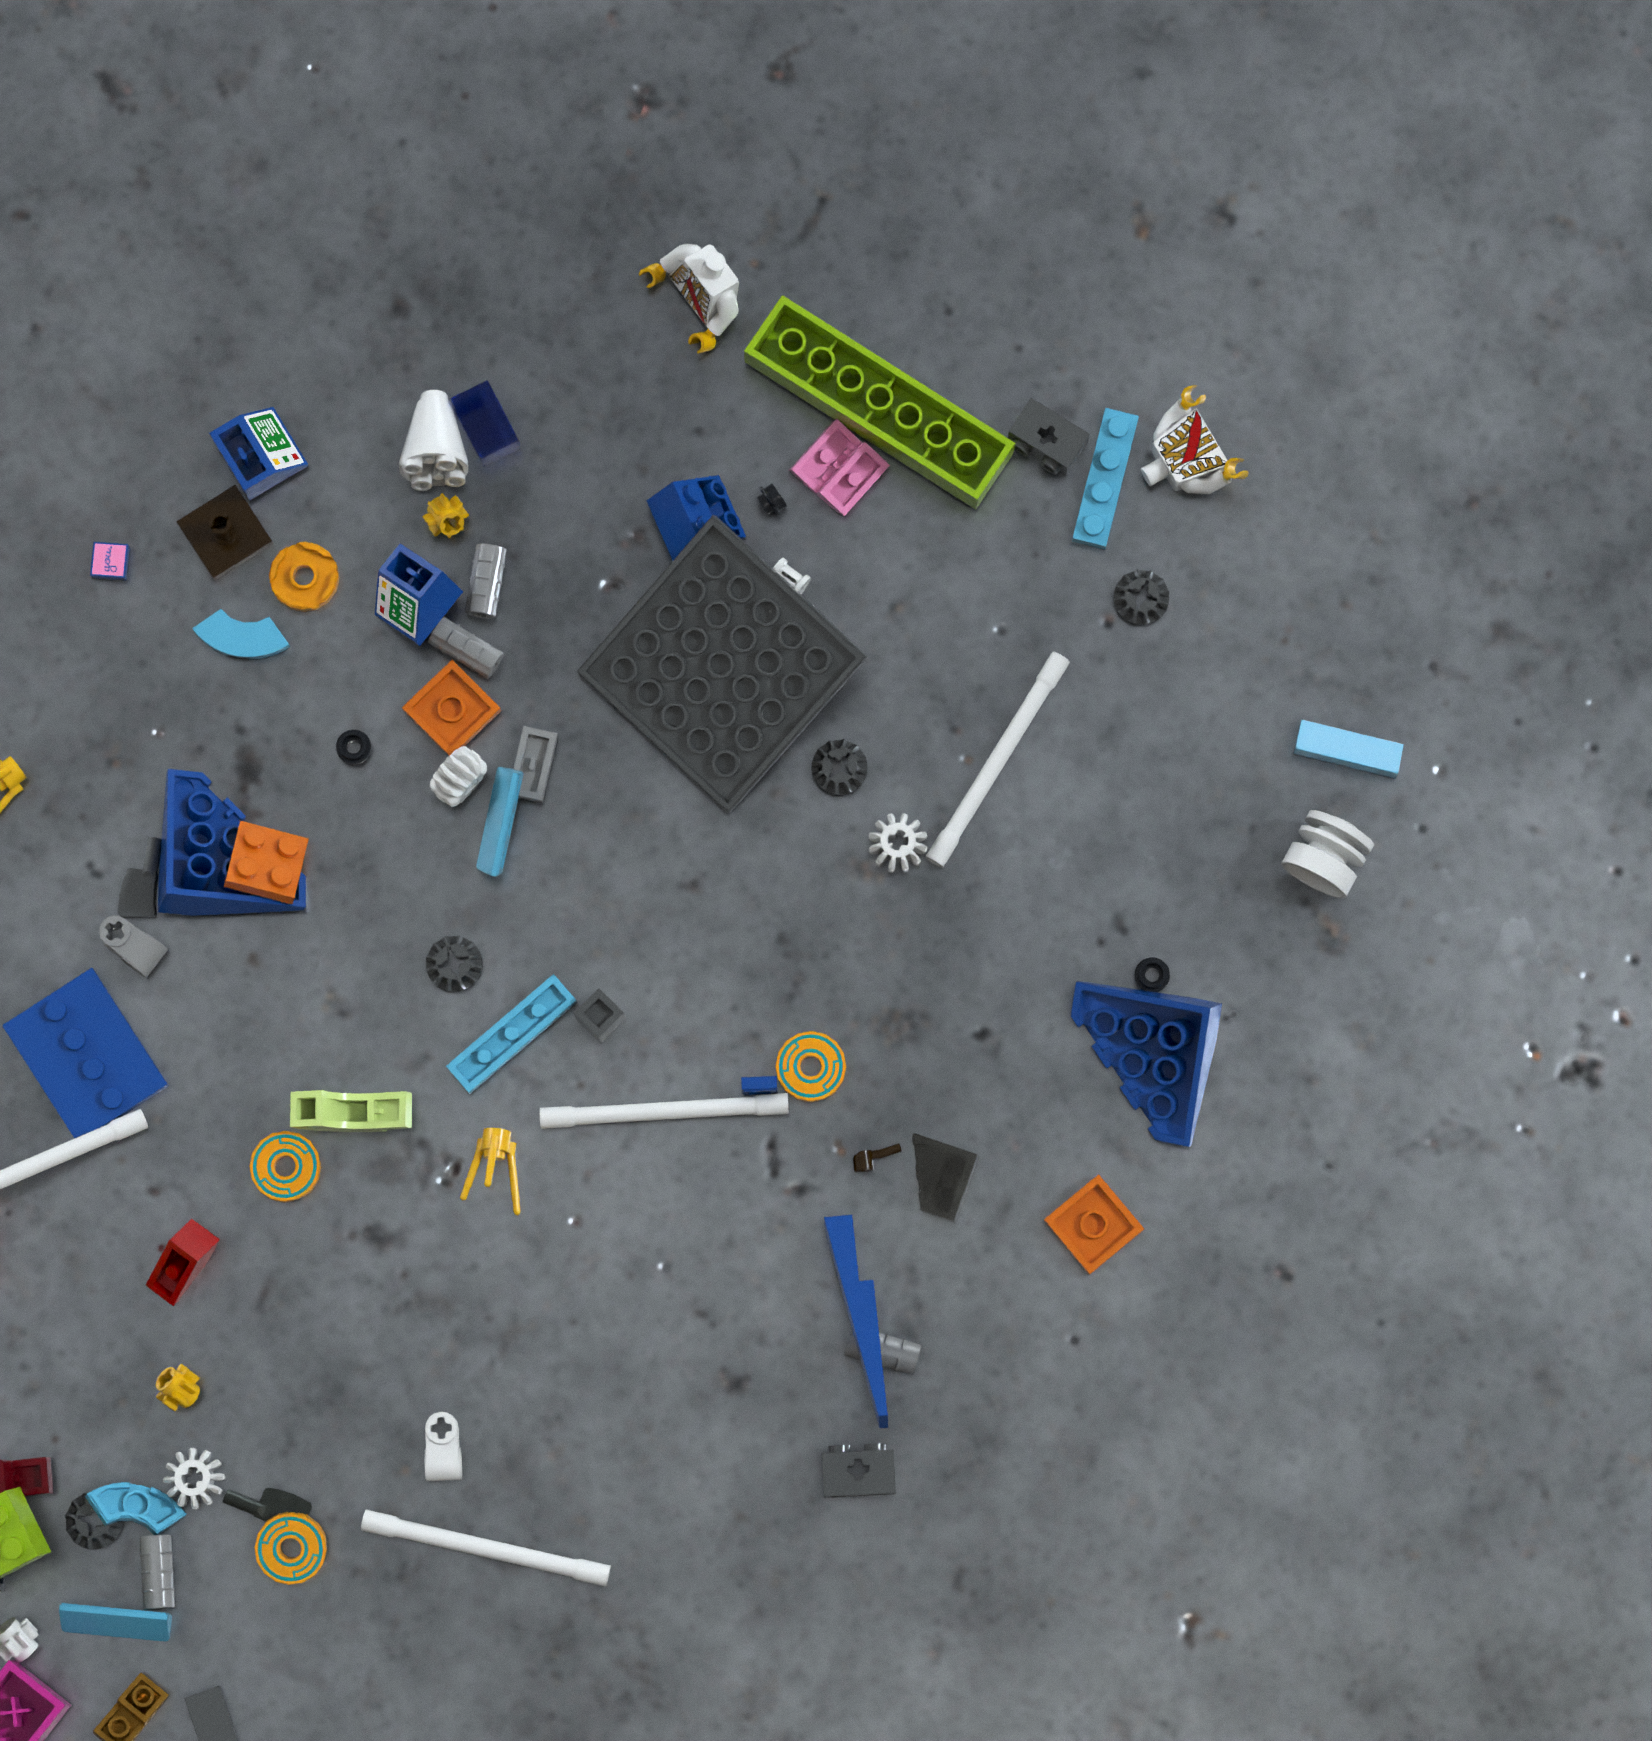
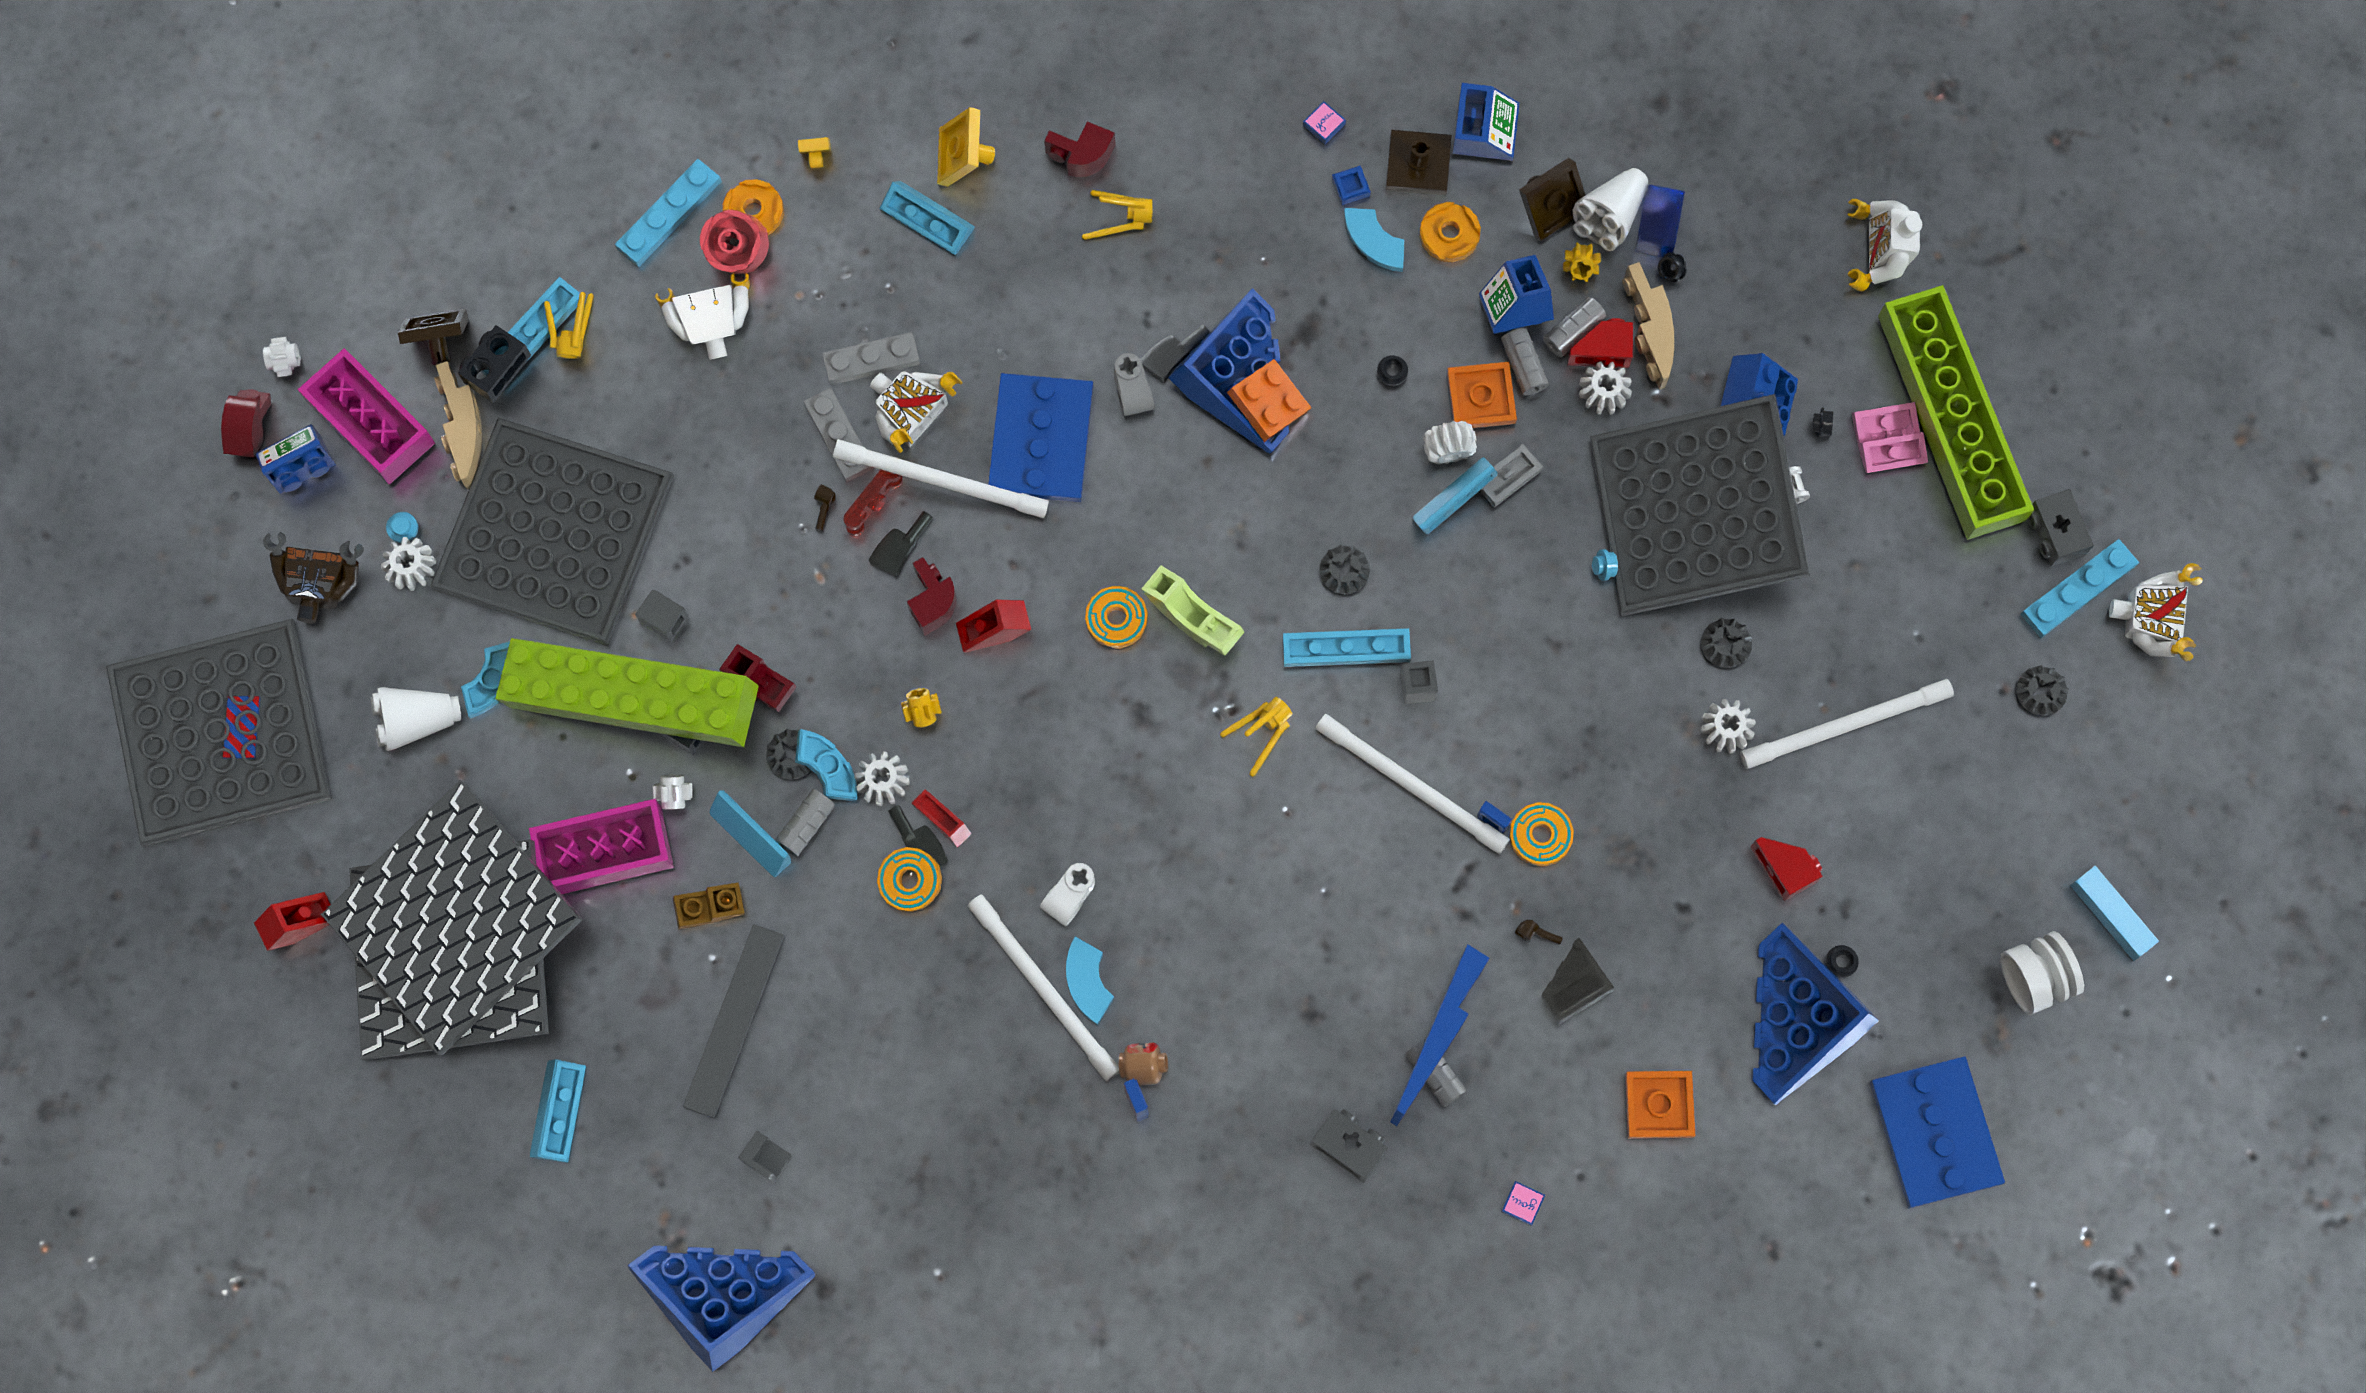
camera: 40 degrees right, 5 degrees down
none -> pearl dark grey piece [869,511,933,577]
none -> dark red brick [906,557,957,636]
none -> red piece [912,789,971,848]
none -> medium azure tile [1066,936,1114,1026]
none -> medium nougat head [1119,1042,1168,1086]
none -> blue tile [1124,1079,1149,1122]
none -> blue tile [1332,165,1371,205]
none -> bright pink tile [1501,1181,1545,1226]
none -> dark brown tile [1519,157,1586,241]
none -> red slope [1567,318,1633,368]
none -> white gear [1579,361,1632,415]
none -> medium azure plate [1592,549,1618,581]
none -> tan slope [1622,262,1674,390]
none -> black plate [1658,252,1687,282]
none -> red slope [1751,837,1823,902]
none -> blue plate [1870,1056,2005,1209]

